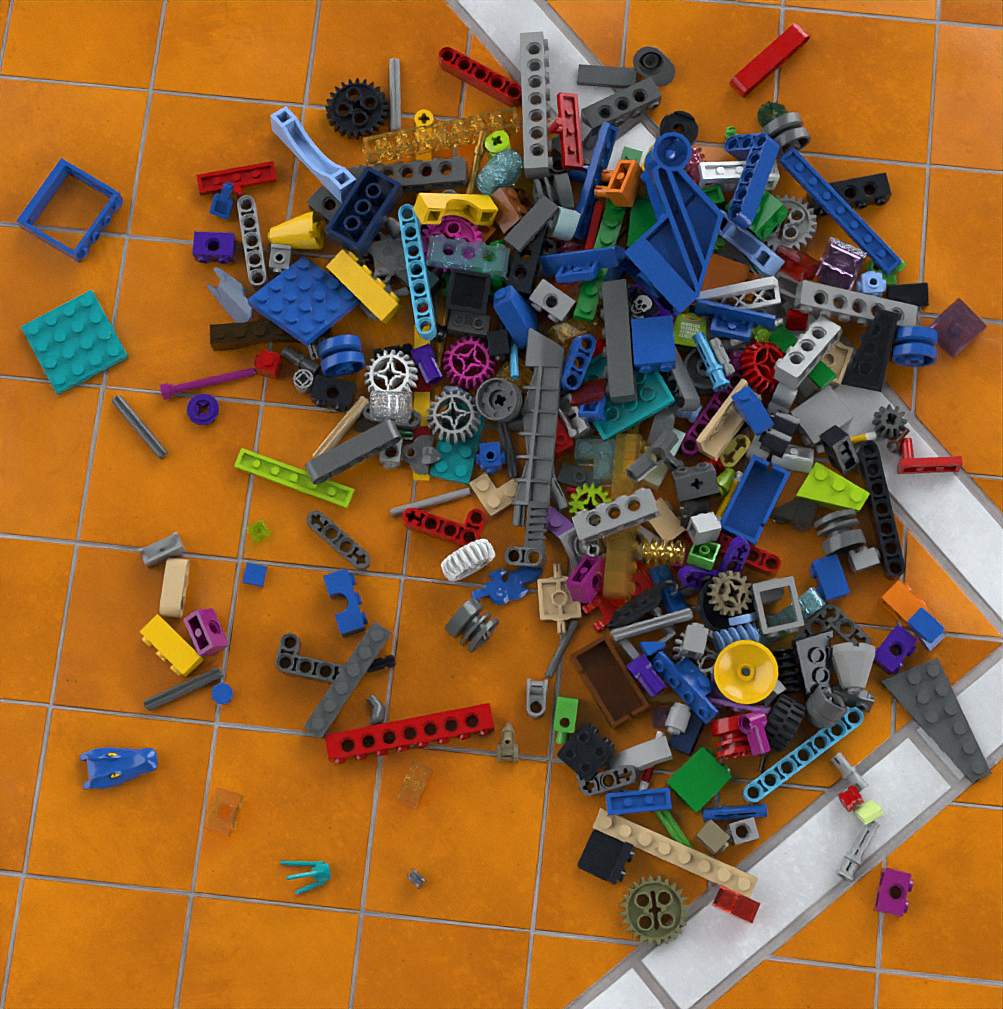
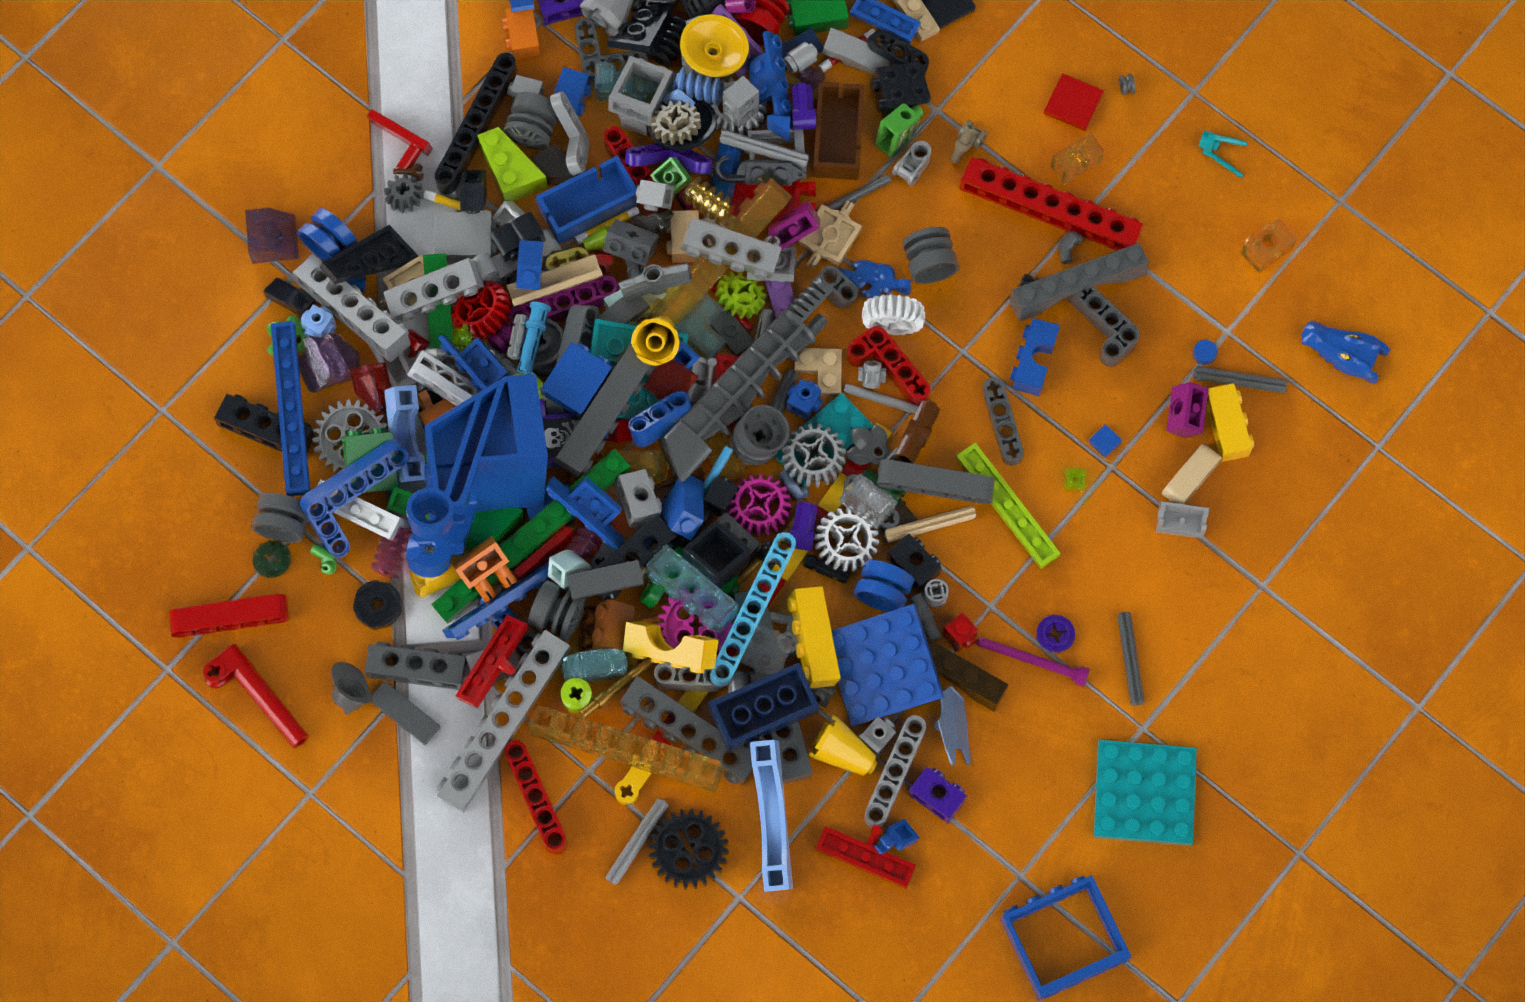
camera: 150 degrees left, 5 degrees down
none -> red axle [203,644,309,749]
none -> light grey beam [550,91,590,176]
none -> yellow cone [631,316,680,366]
none -> light grey gear [858,361,886,389]
none -> reddish brown piece [894,400,940,464]
none -> red tile [1044,73,1104,131]

